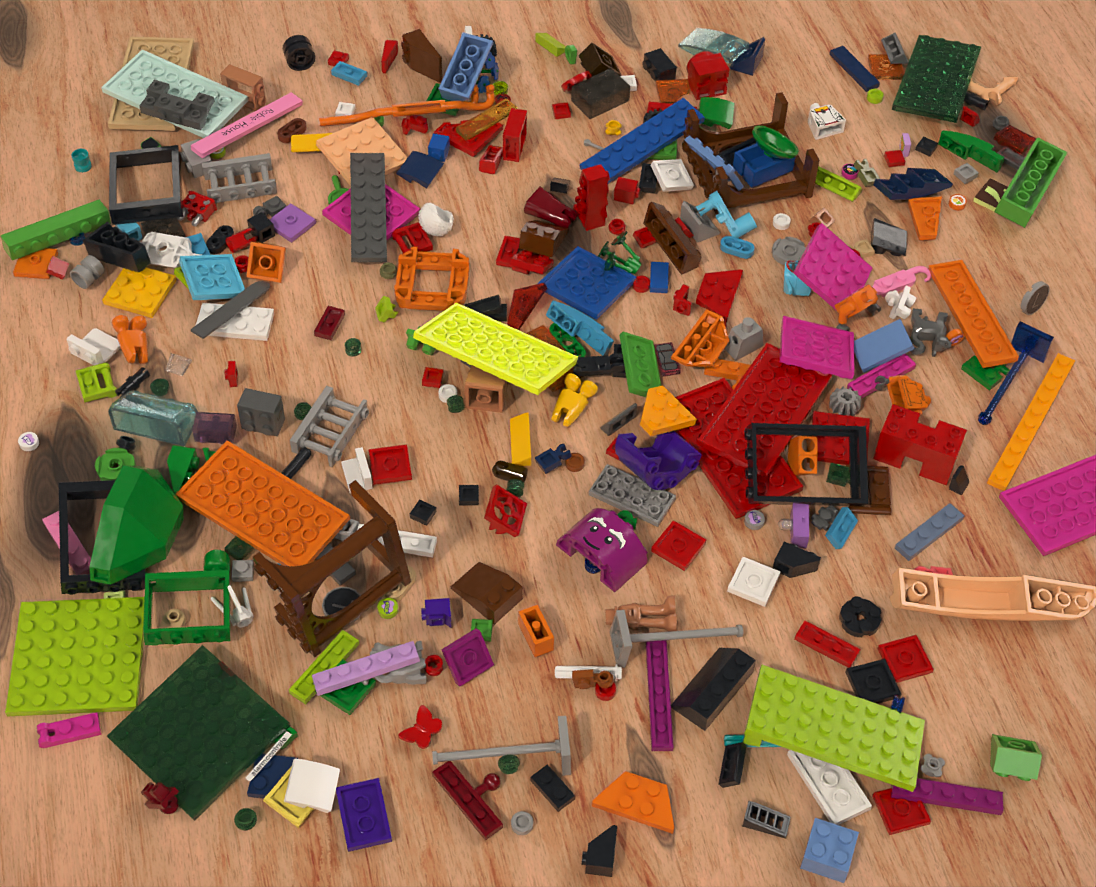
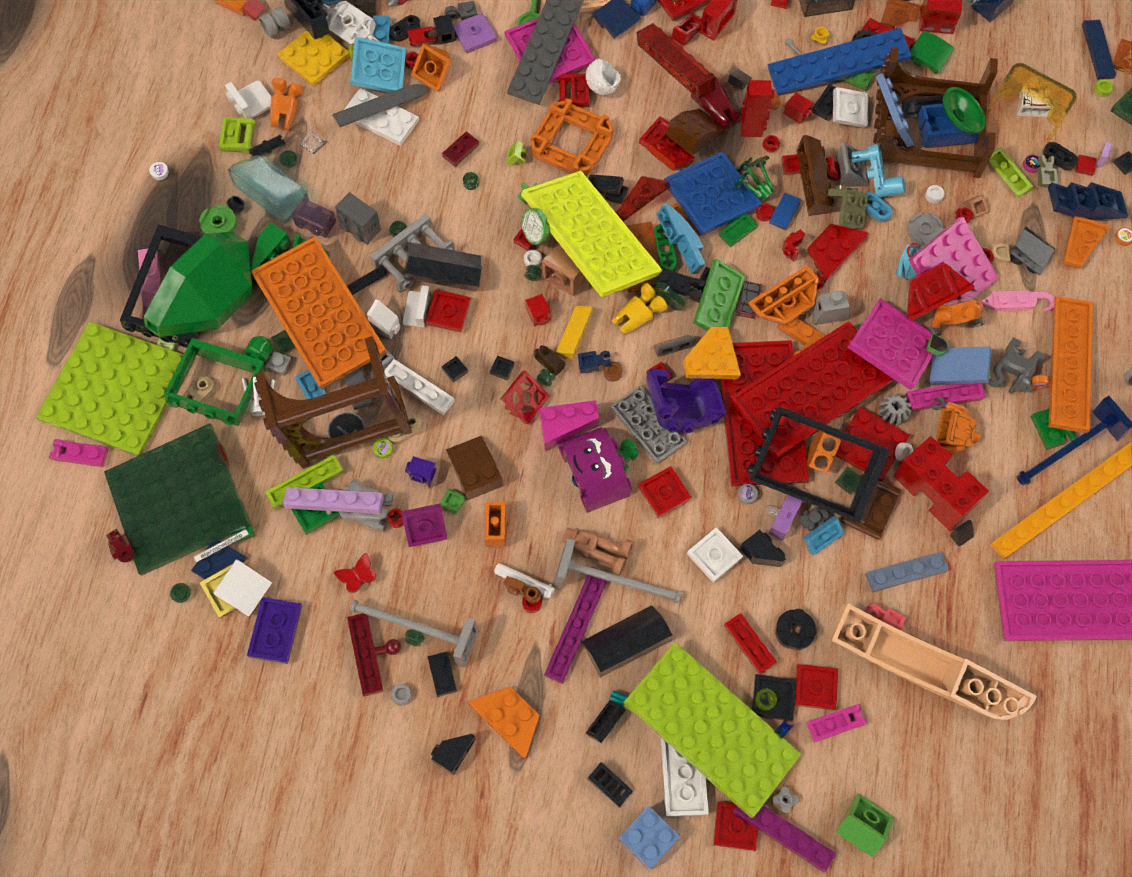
camera: 25 degrees right, 15 degrees up
red plate [224,361,238,387] -> none
olive plate [380,262,397,279] -> none
white hips [885,285,916,320] -> none
none -> white slope [367,299,400,340]
none -> black slope [403,242,482,291]
none -> tile [522,208,549,245]
none -> red brick [525,294,551,326]
none -> dark pink wedge [539,400,599,451]
none -> clear red brick [636,23,716,100]
none -> clear green tile [653,282,685,311]
none -> green tile [719,214,758,247]
none -> clear neon green tile [755,689,777,711]
none -> dark pink plate [806,704,868,743]
none -> olive bracket [828,185,868,229]
none -> white tile [895,443,913,462]
none -> red wing [907,262,975,321]
none -> black tile [926,334,948,356]
none -> clear yellow windscreen [987,63,1076,143]
none -> black plate [1043,142,1078,170]

